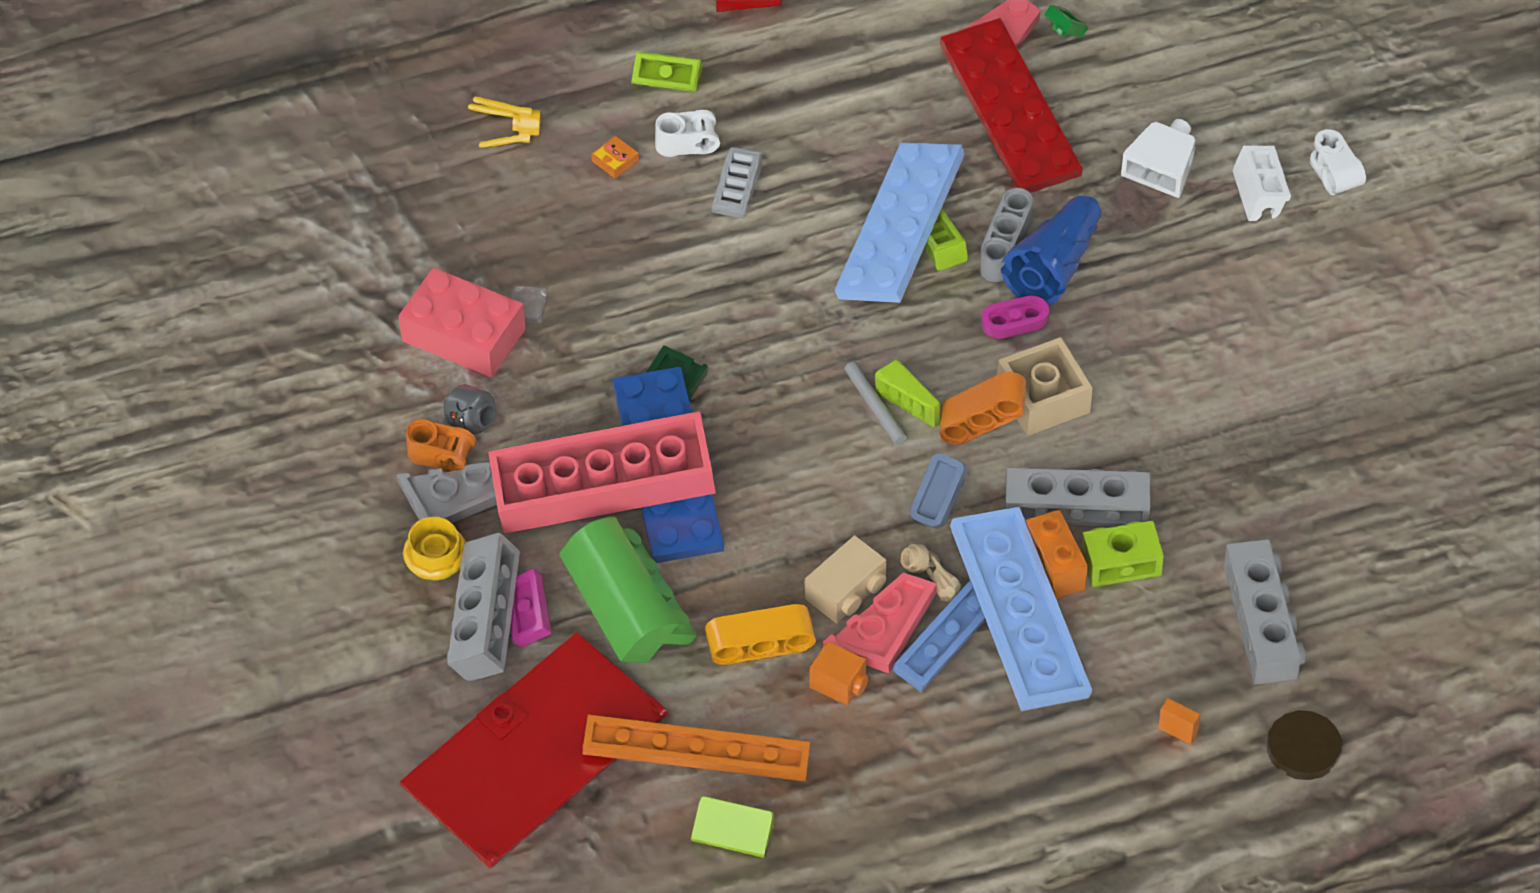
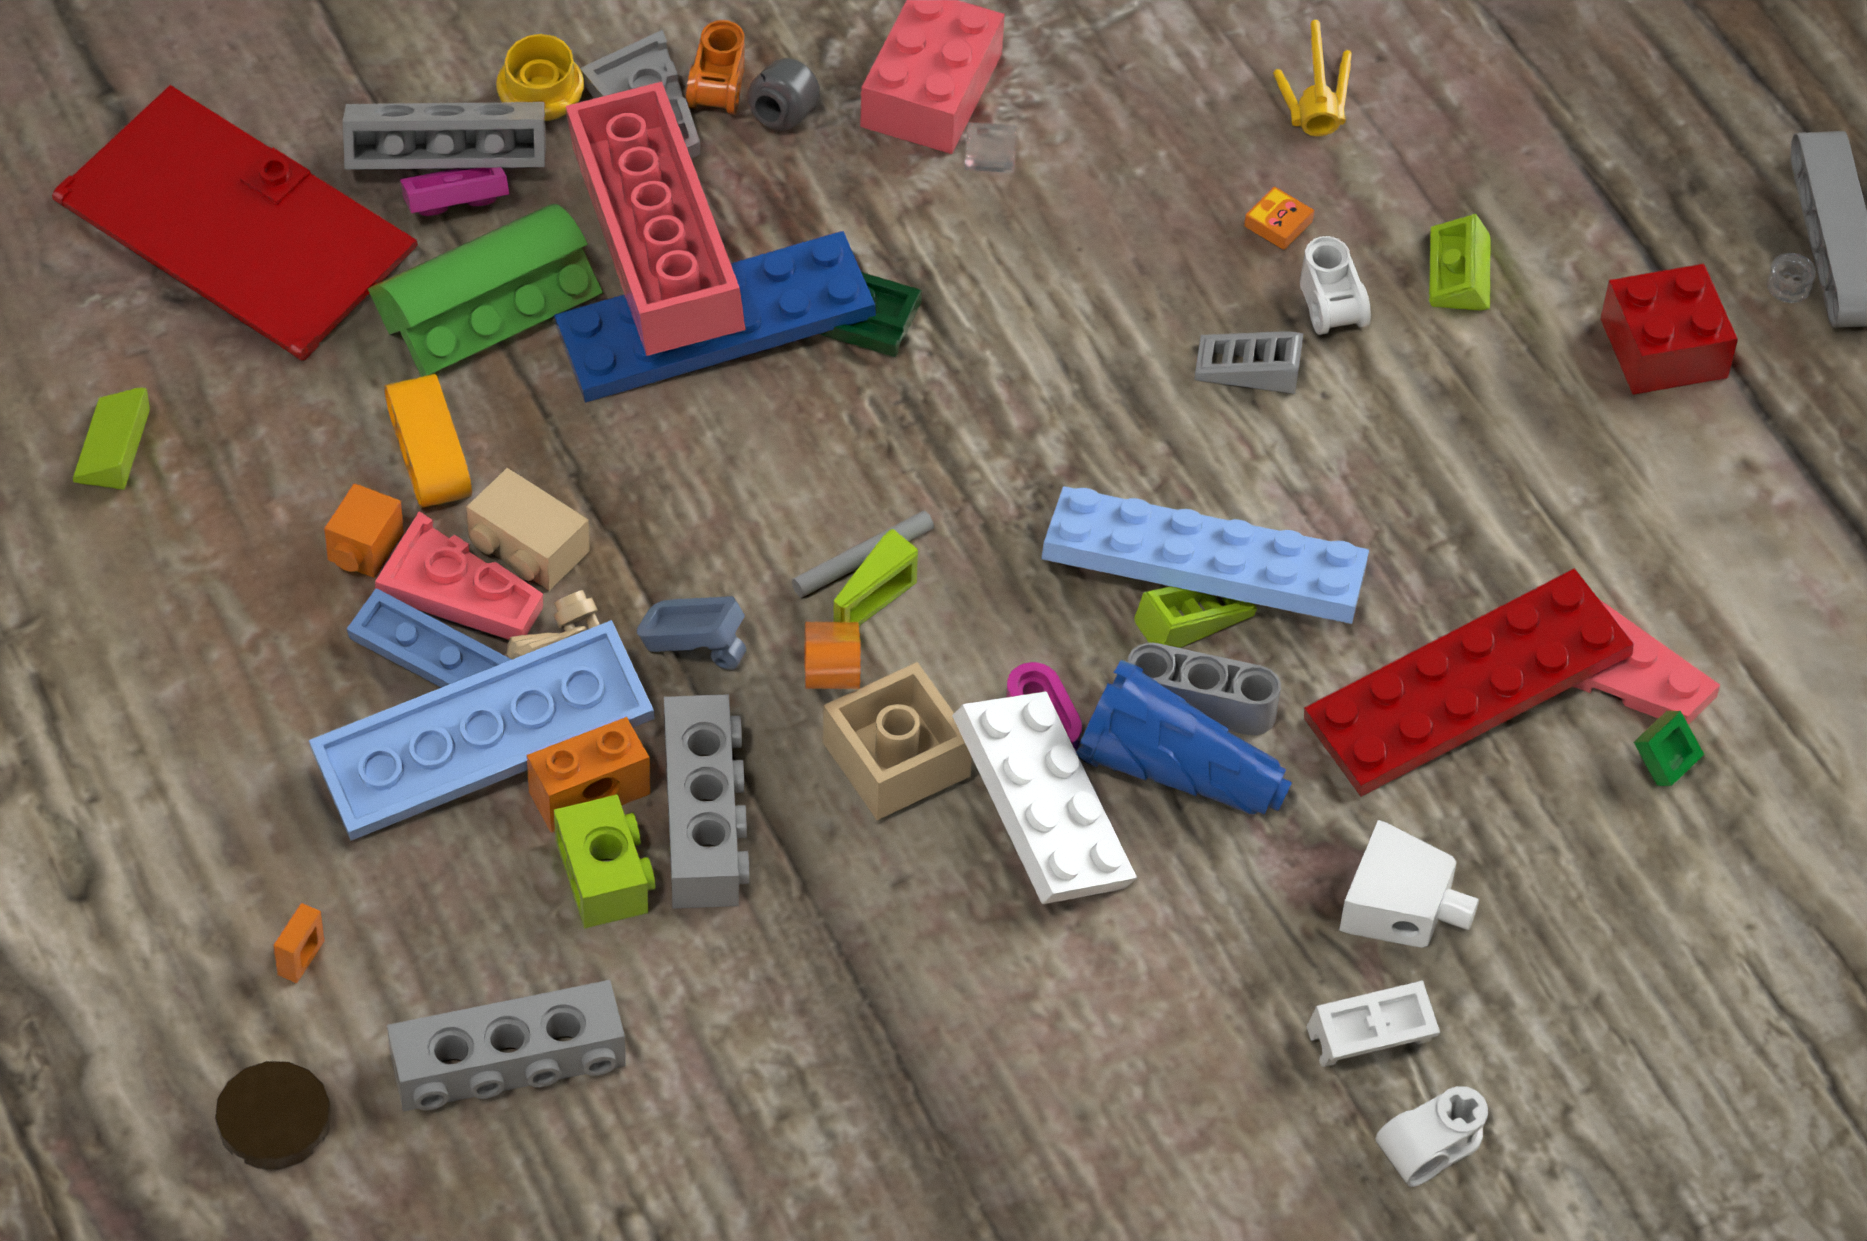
camera: 80 degrees right, 0 degrees up
orange plate [583,715,810,781] -> none
none -> white plate [952,692,1137,904]

